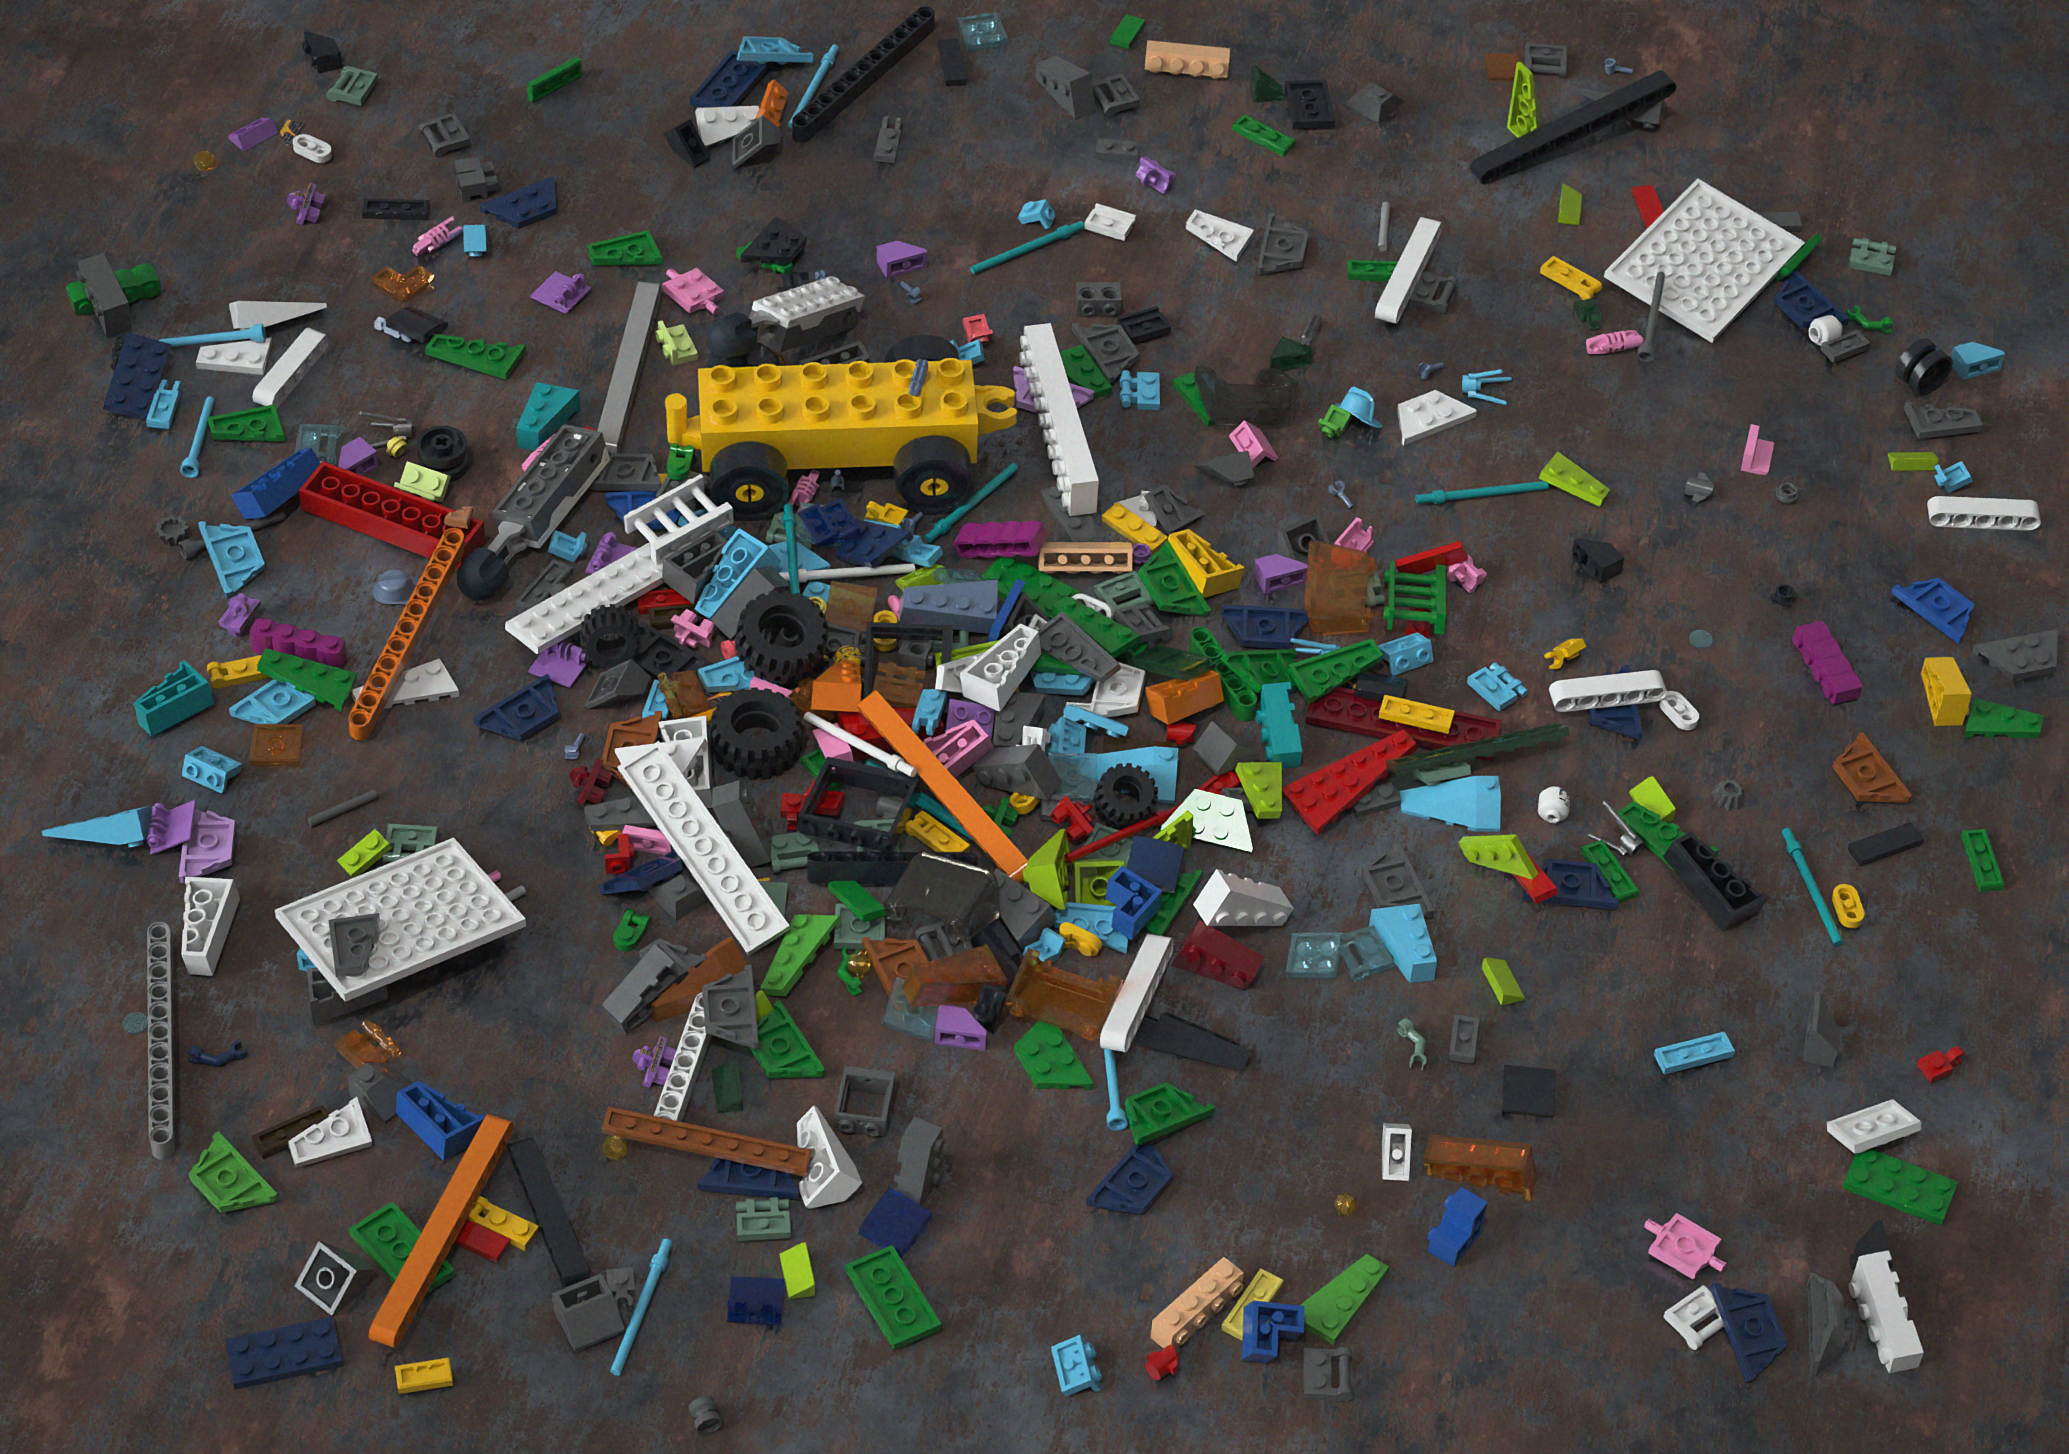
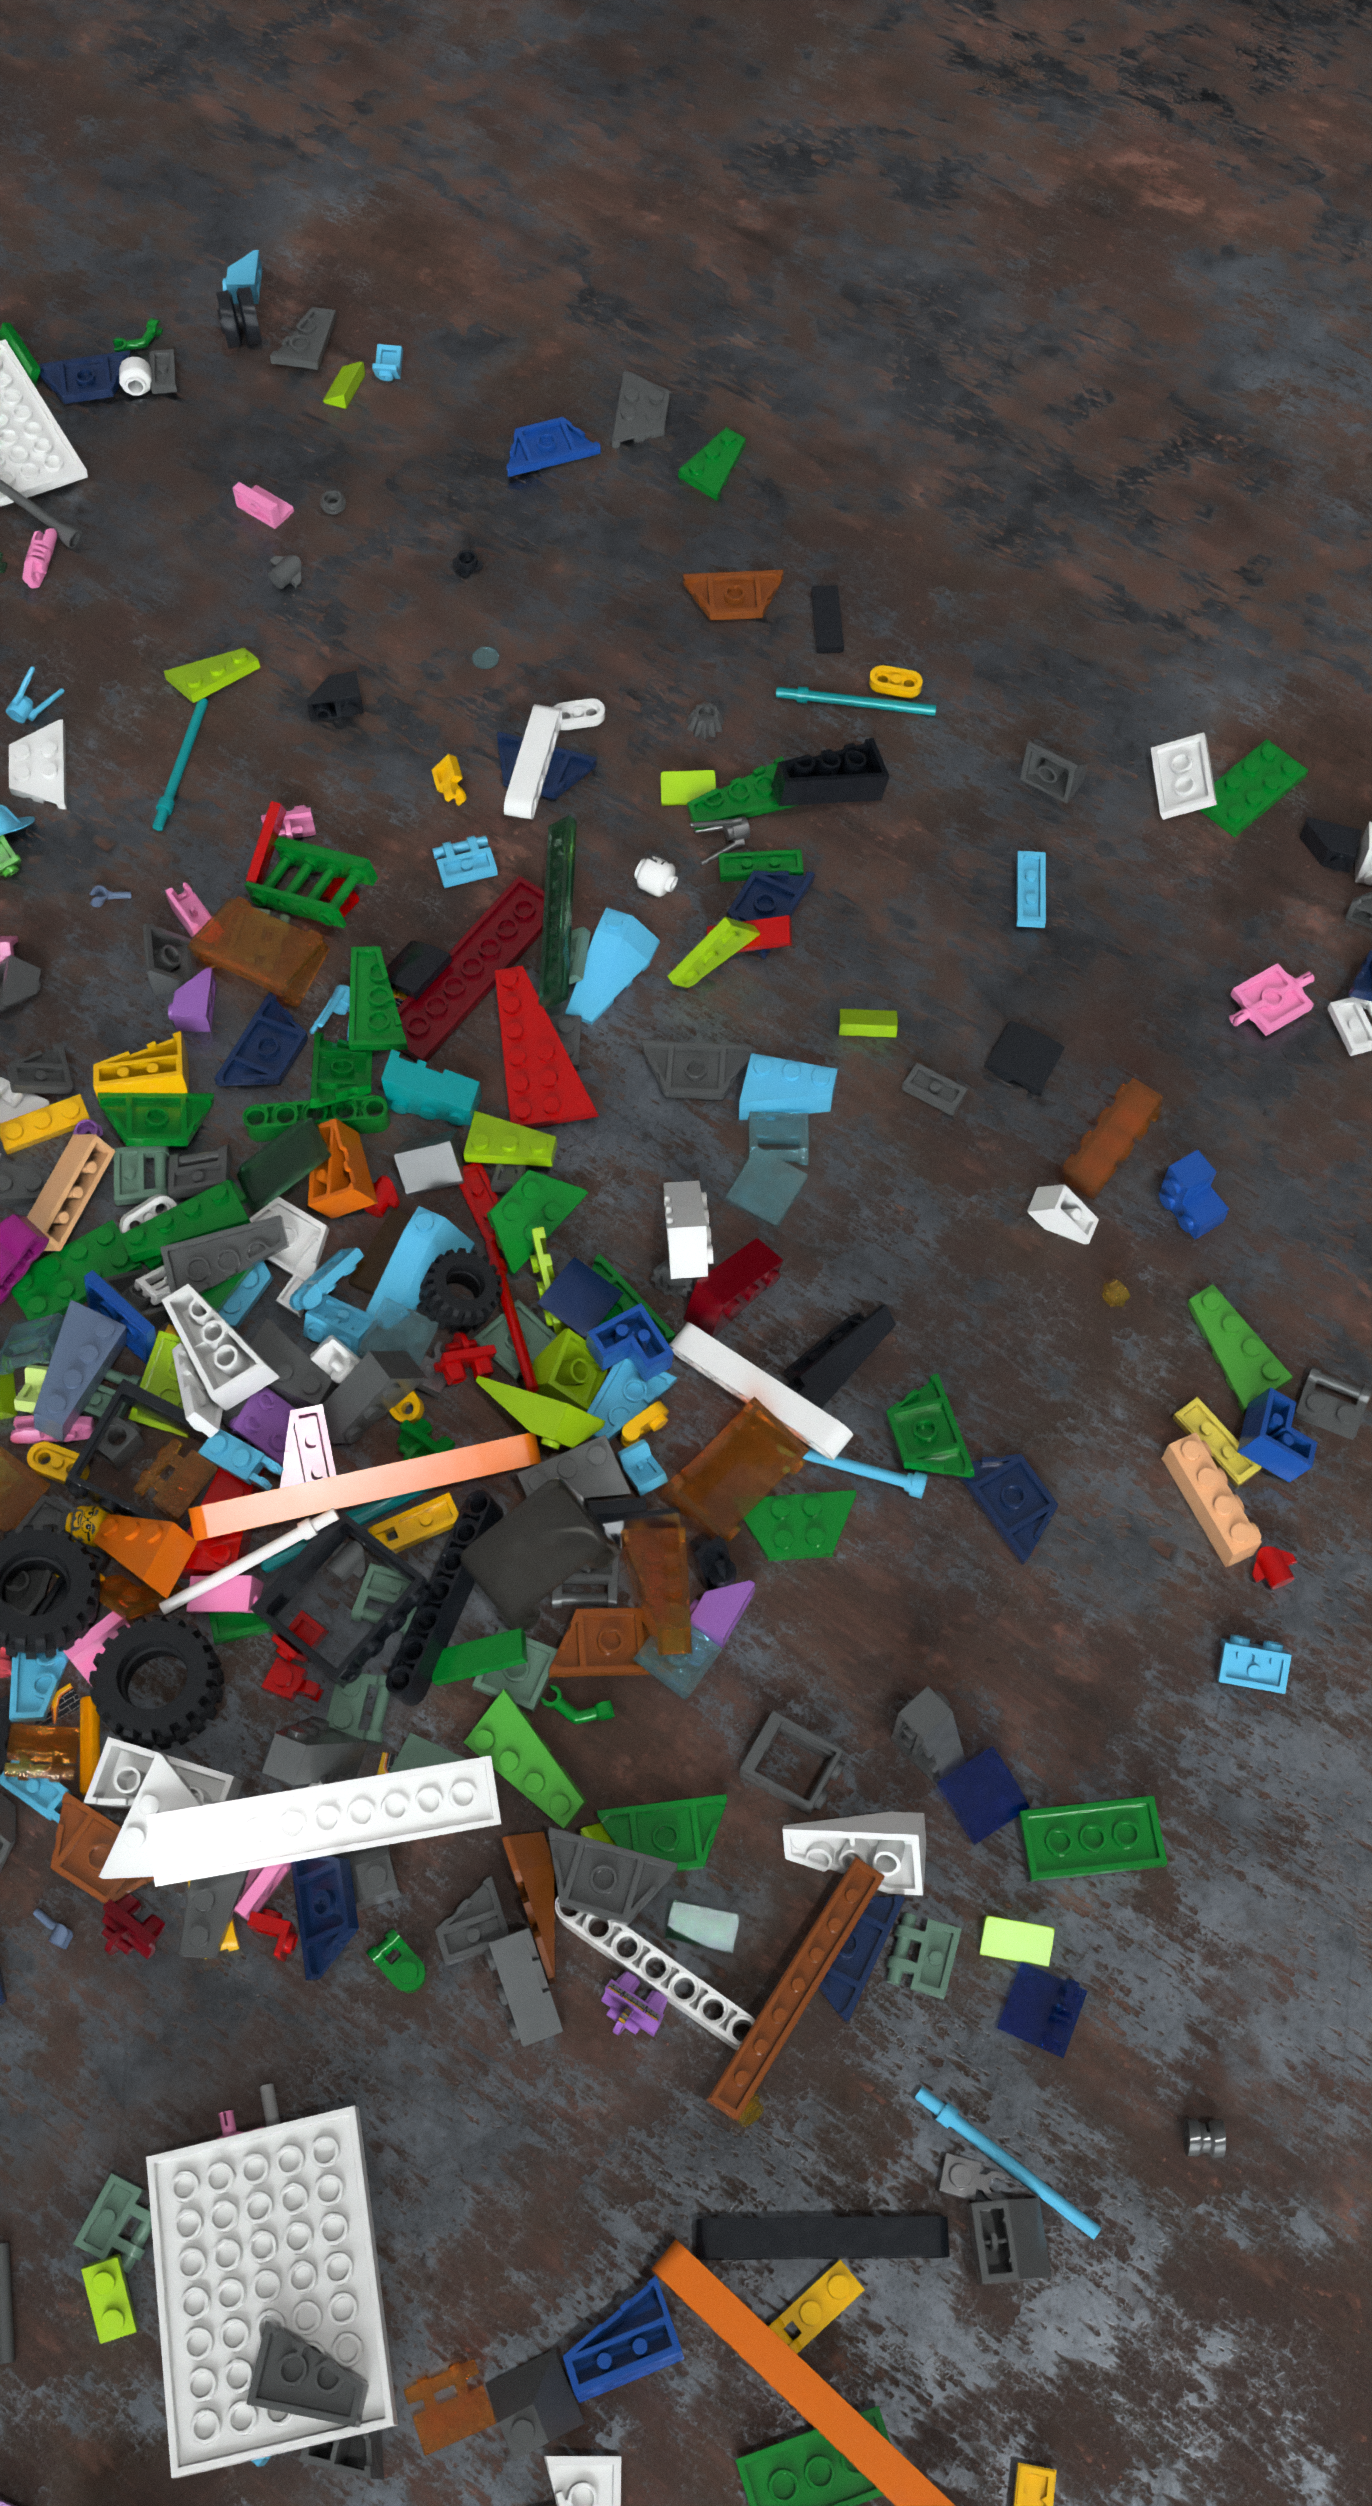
camera: 65 degrees left, 15 degrees up
red tile [453,1219,511,1263] -> none
clear yellow plate [849,949,870,979] -> none
medium azure bracket [1378,632,1433,676] -> none
yellow plate [1379,695,1454,734] -> none
sand green arm [1396,1018,1427,1071] -> none
magenta brick [1792,621,1862,704] -> none
sand green plate [1848,237,1897,276] -> none
red plate [1917,1046,1965,1083] -> none
yellow wedge [1921,657,1972,726] -> none
white beam [1927,496,2041,530] -> none
green tile [1961,829,2005,892] -> none

